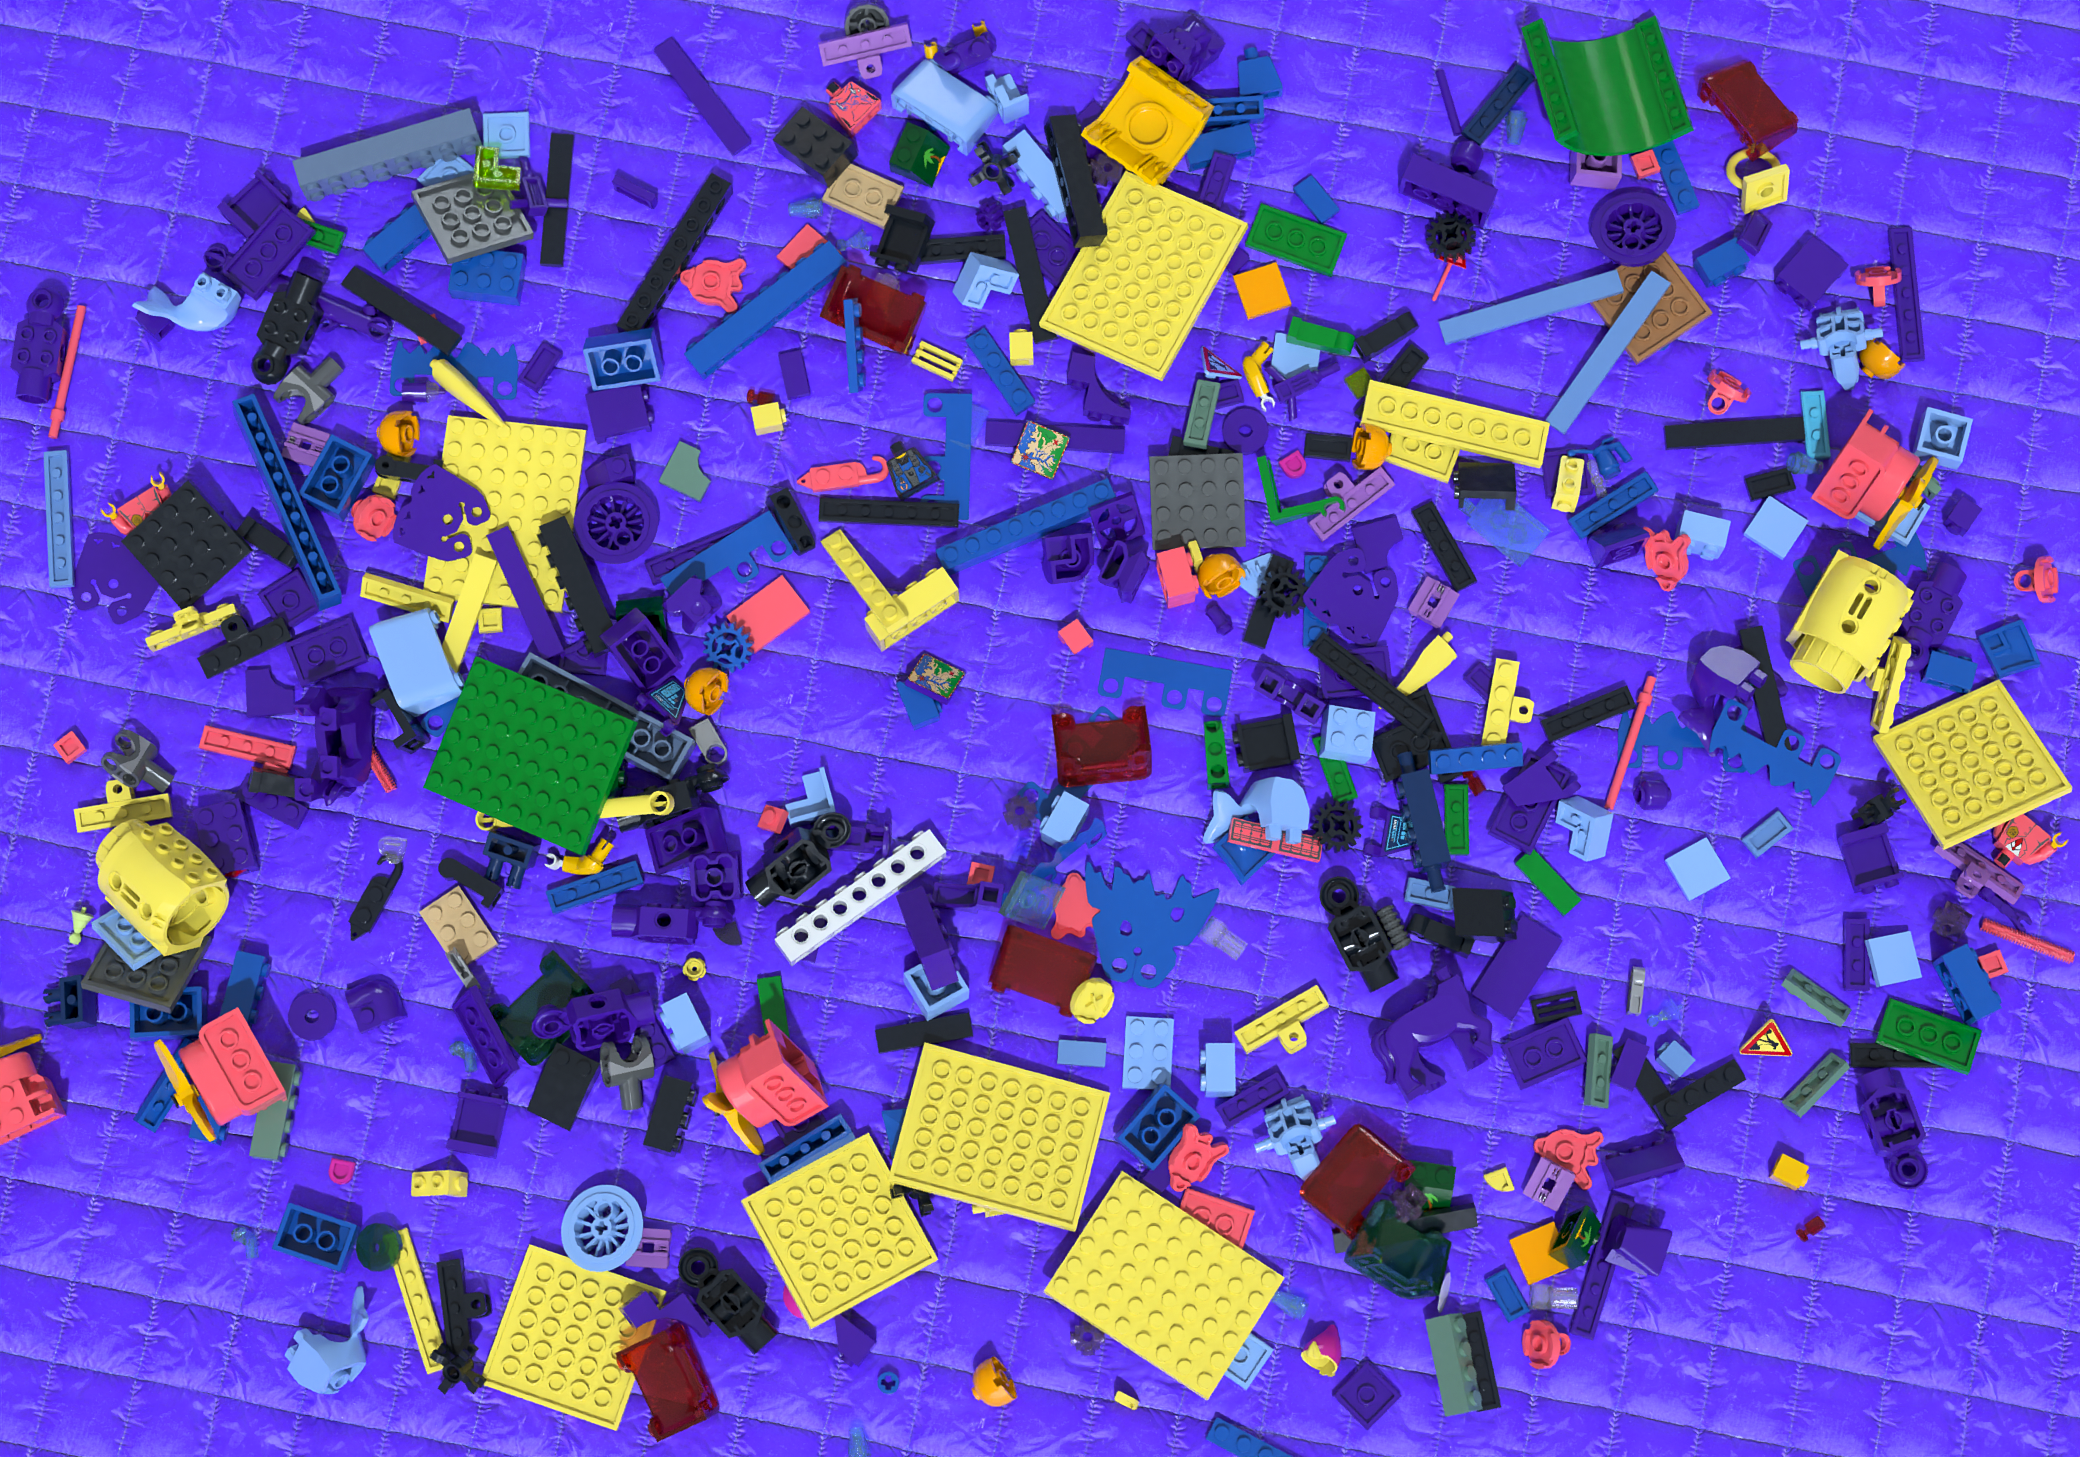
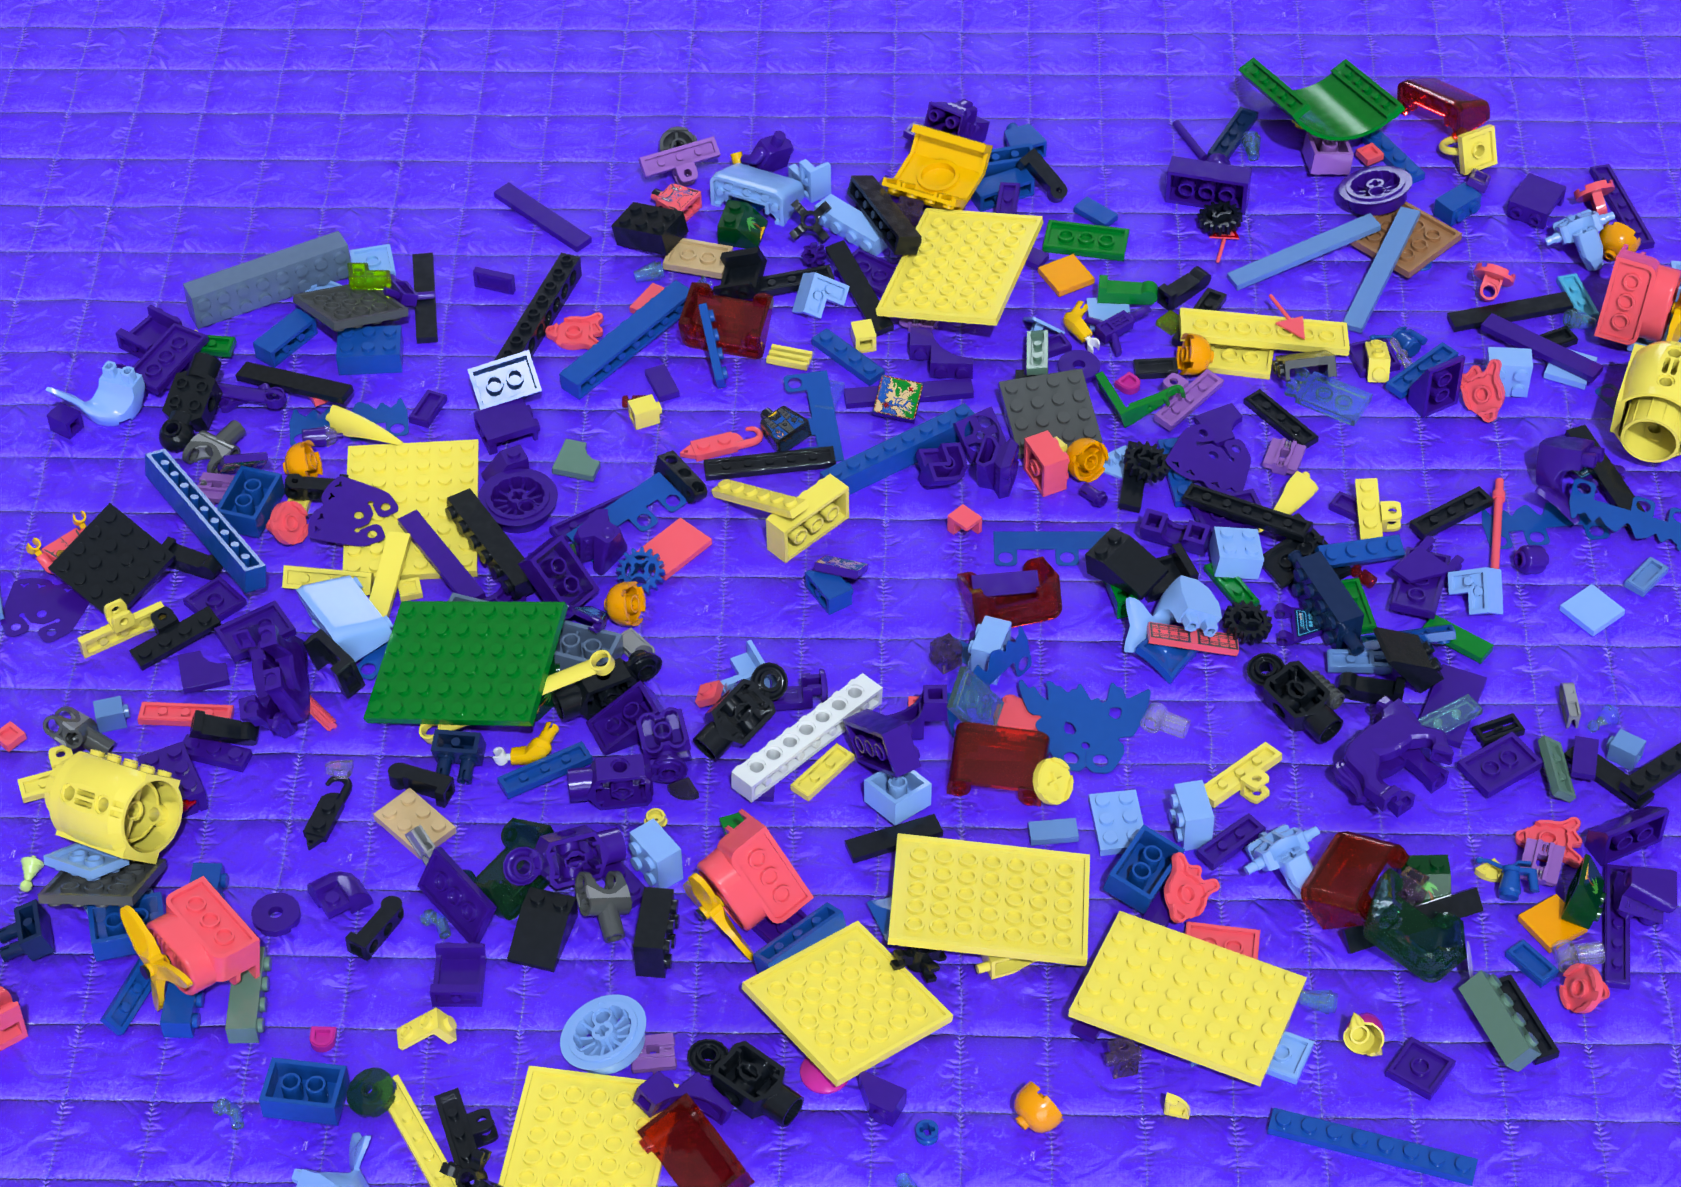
camera: 10 degrees left, 30 degrees down
none -> medium blue brick [93,695,130,733]
none -> tile [217,452,268,474]
none -> black leg [345,896,404,961]
none -> light yellow tile [790,743,855,802]
none -> dark purple tile [970,570,1040,599]
none -> black leg [1016,148,1068,203]
none -> black slope [1085,527,1169,600]
none -> coral piece [1269,294,1305,340]
none -> blue plate [1361,624,1456,651]
none -> clear light blue tile [1418,694,1483,733]
none -> blue piece [1476,856,1540,901]
none -> dark purple tile [1480,313,1603,383]

